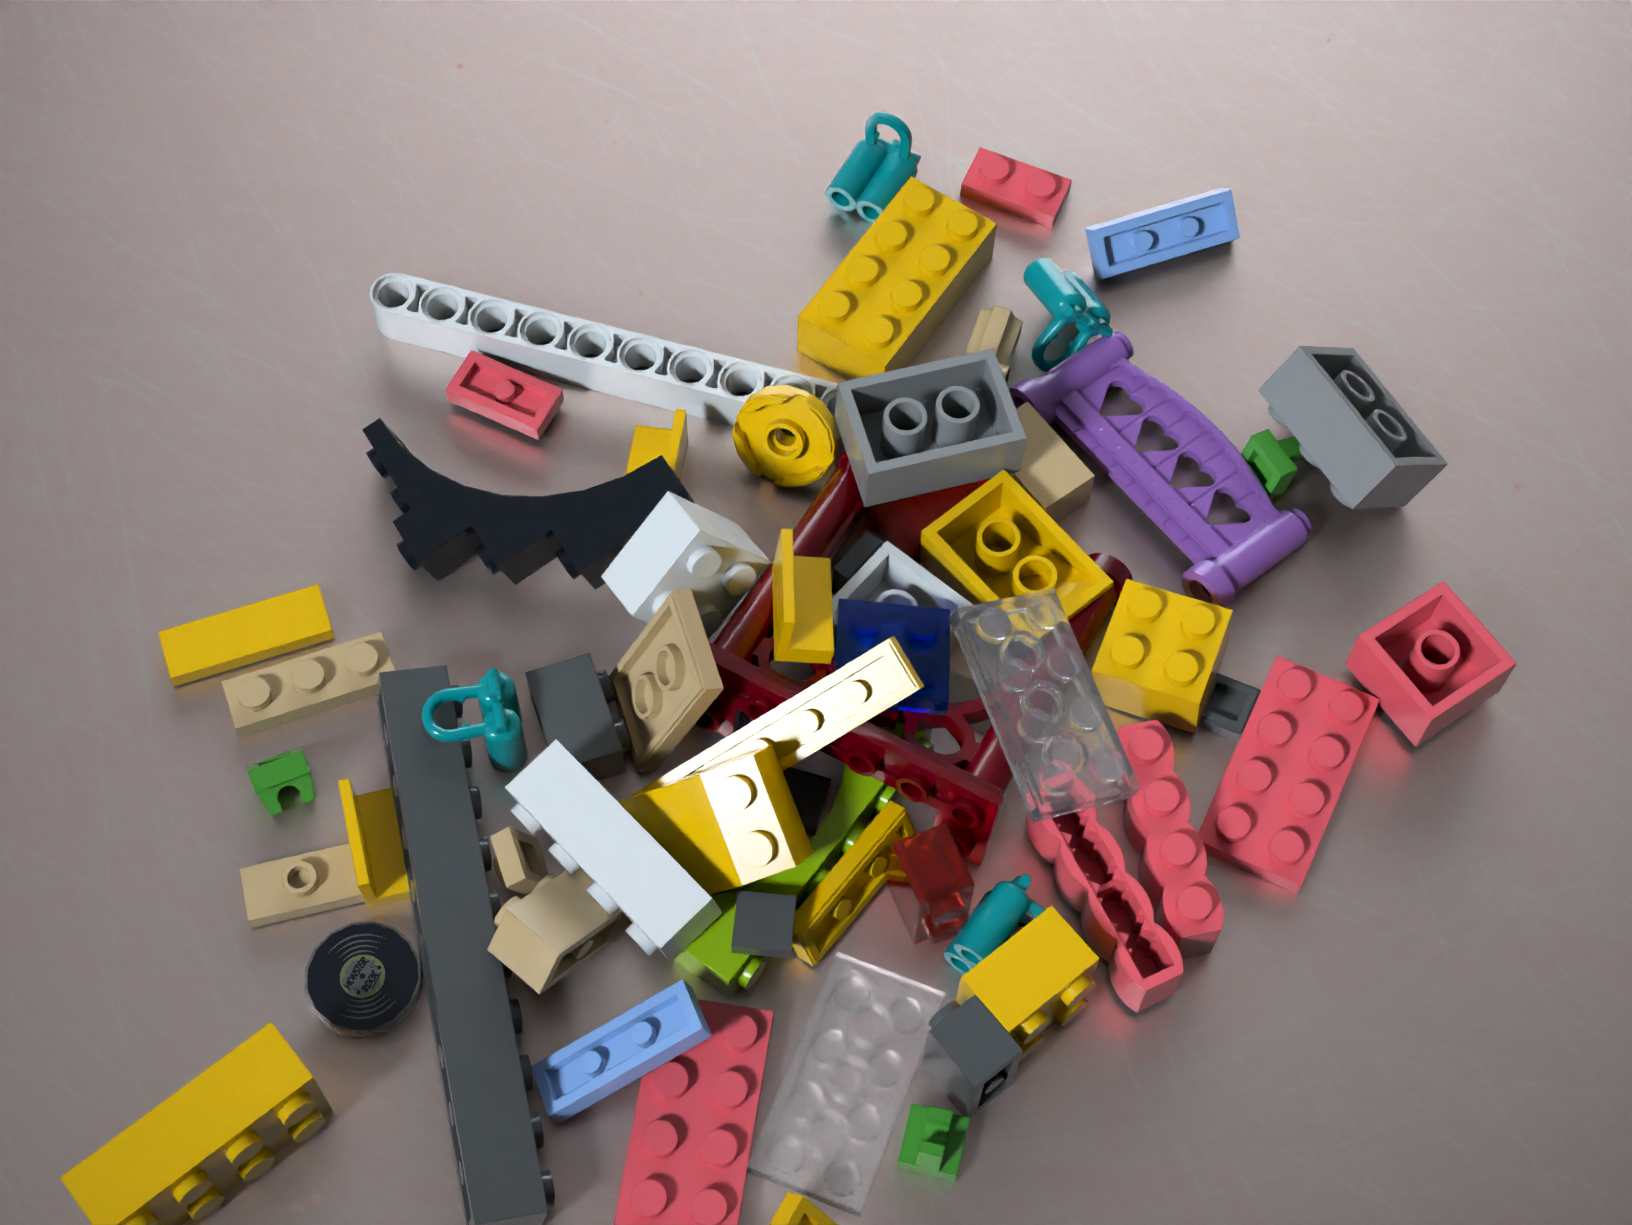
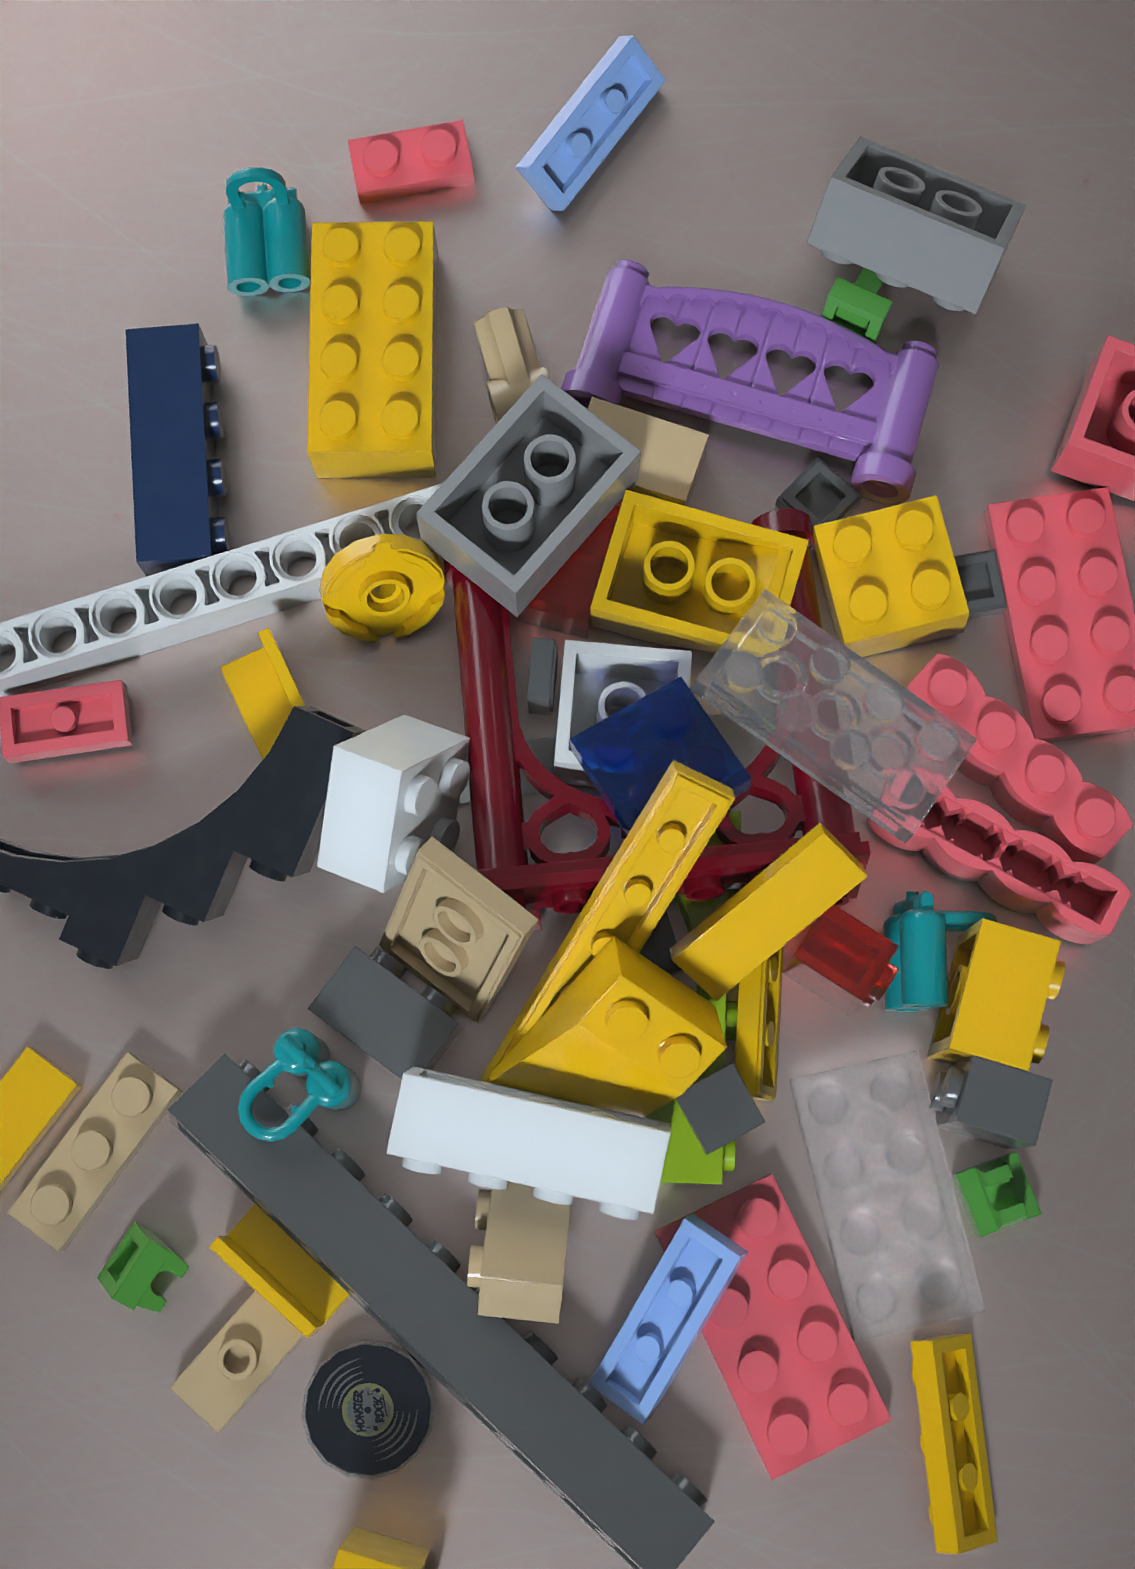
camera: 30 degrees left, 15 degrees up
tan plate [490,827,549,895] -> none
yellow panel [772,528,834,664] -> none
teal piece [1023,257,1113,372] -> none
none -> dark blue brick [125,323,231,577]
none -> yellow tile [670,823,868,1001]
none -> dark grey tile [775,457,863,530]

